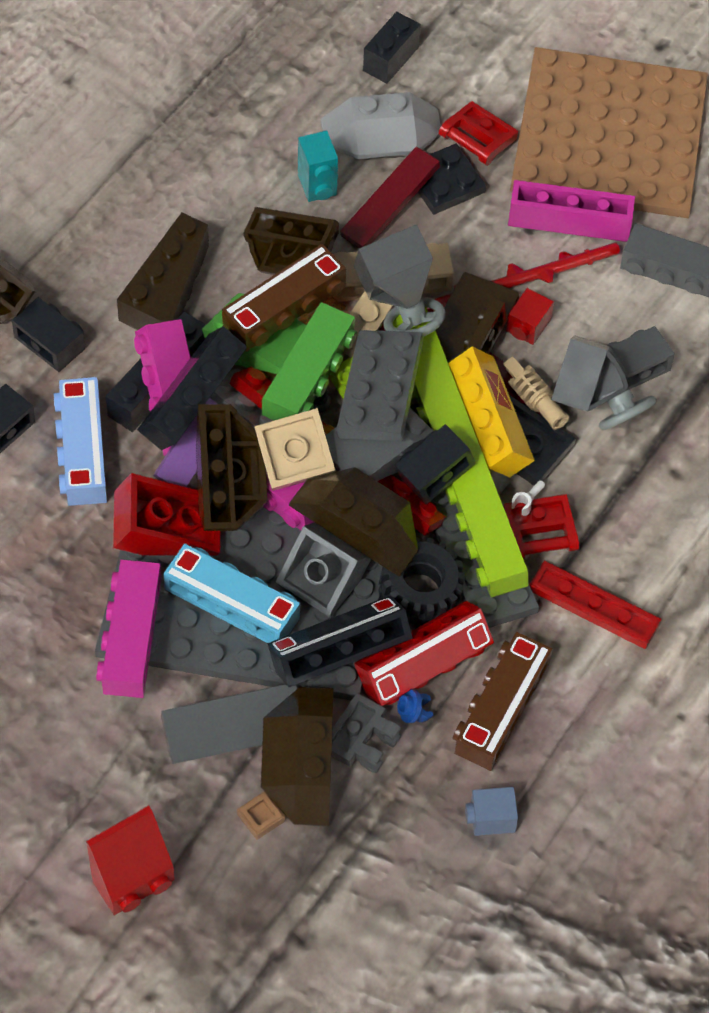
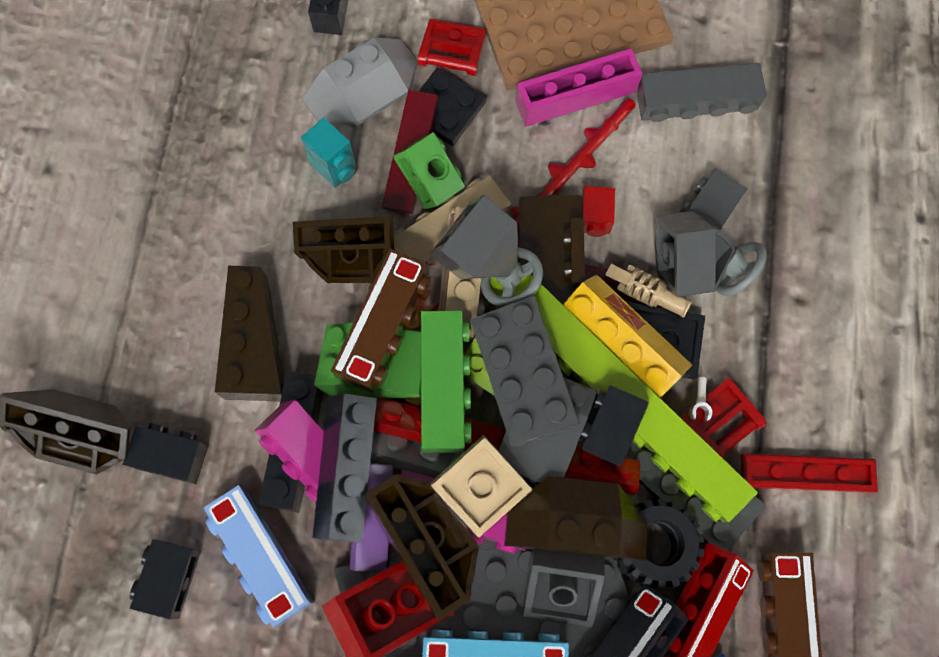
camera: 25 degrees left, 15 degrees up
none -> bright green brick [393,132,465,209]

